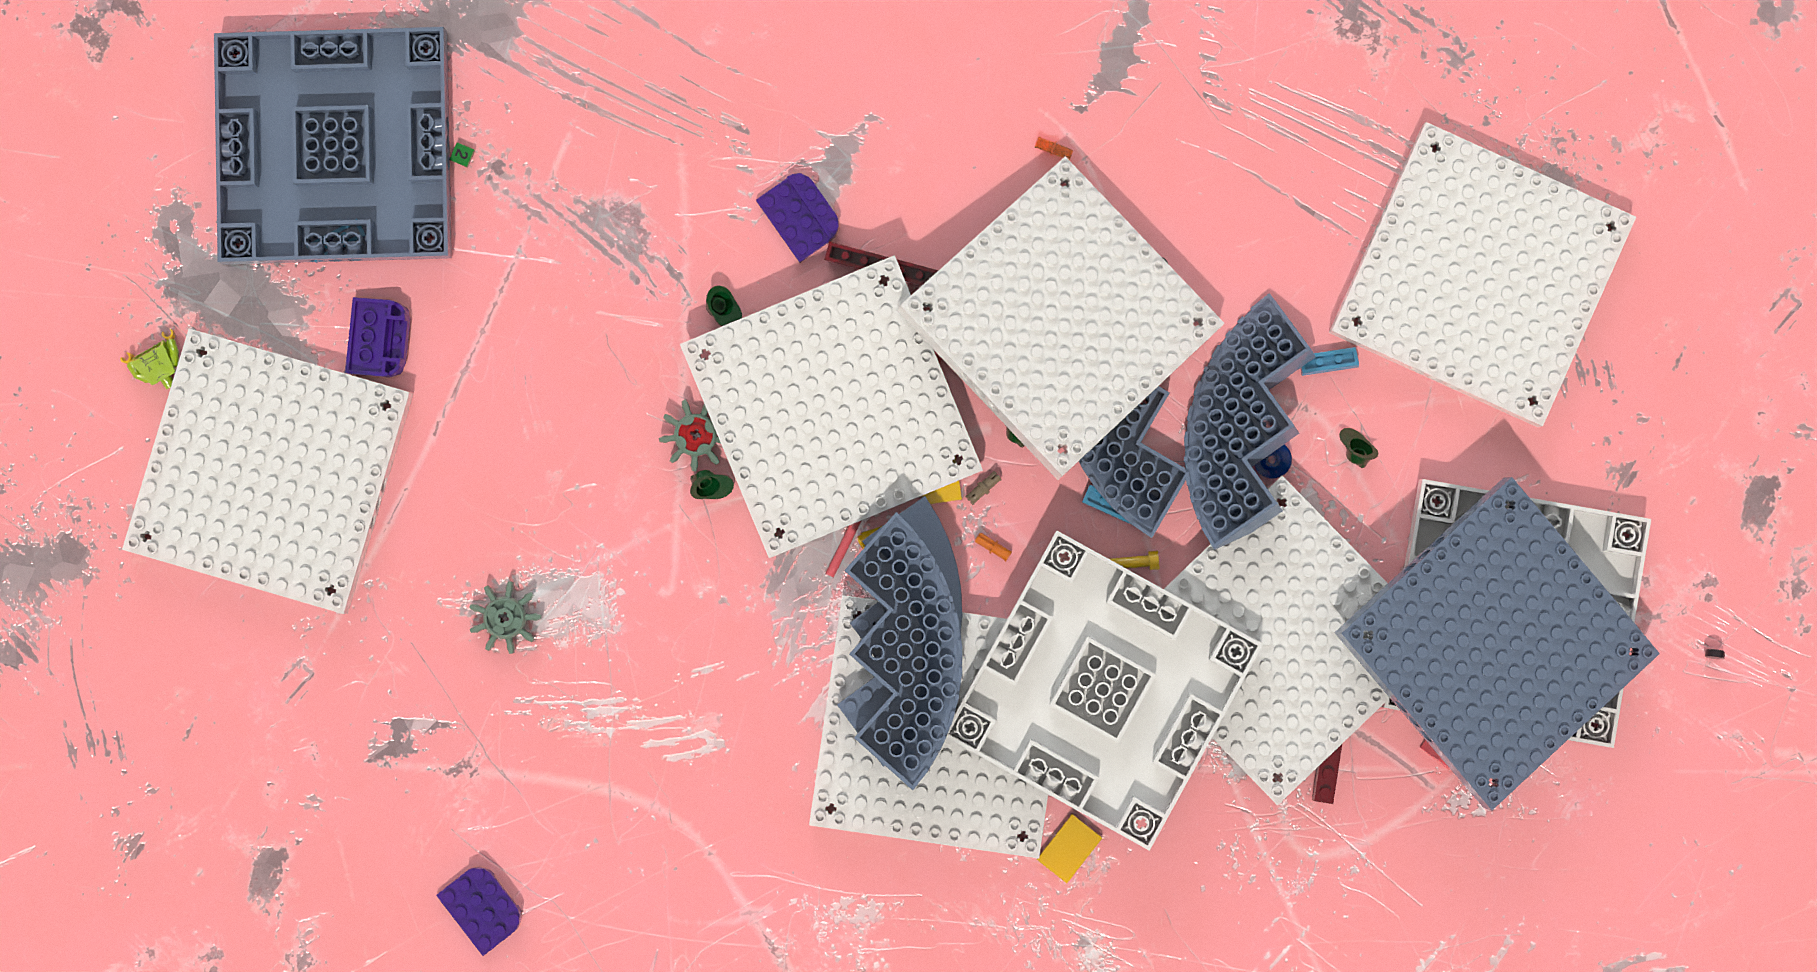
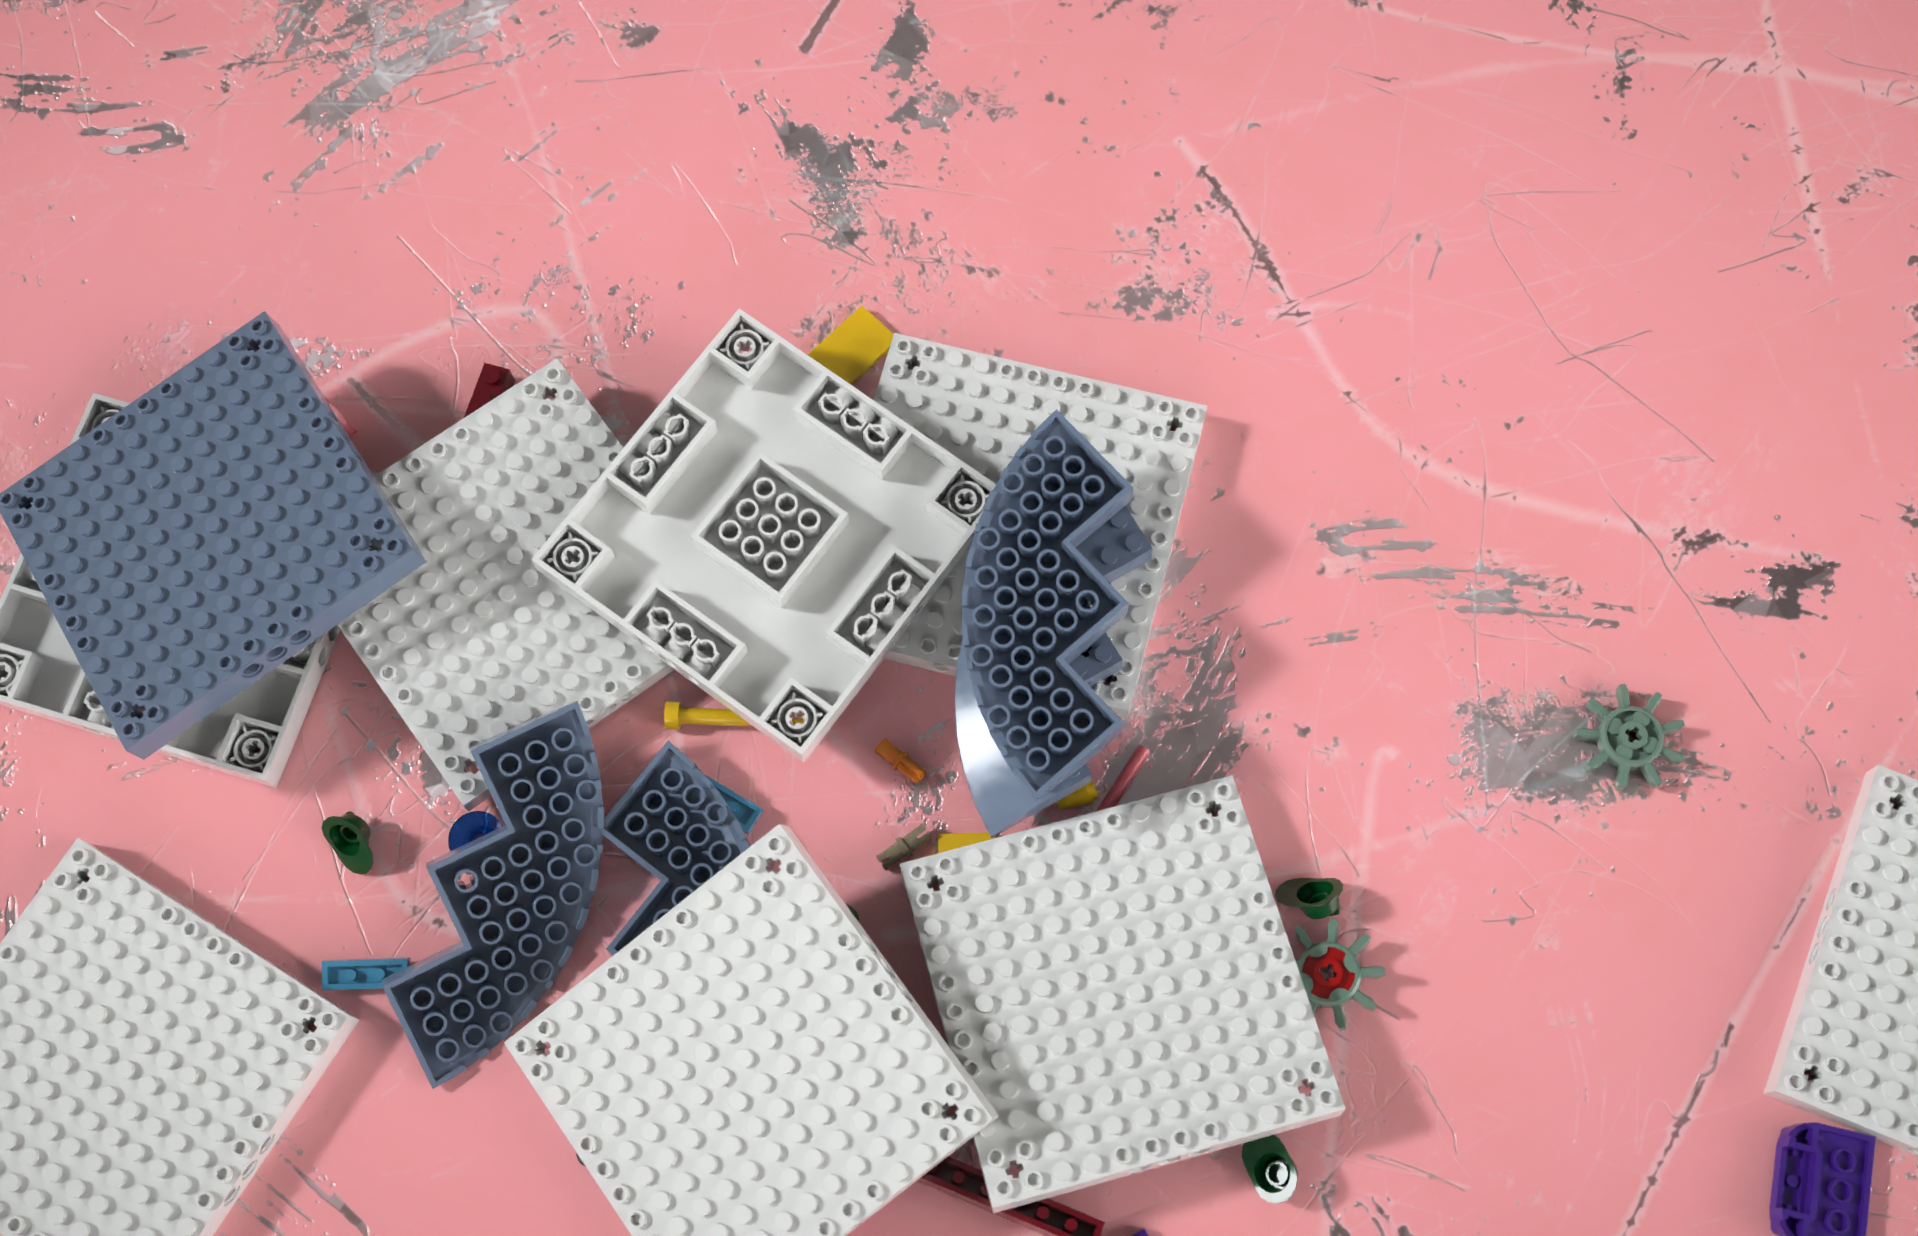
camera: 170 degrees left, 15 degrees down
dark purple plate [436,867,521,956] -> none

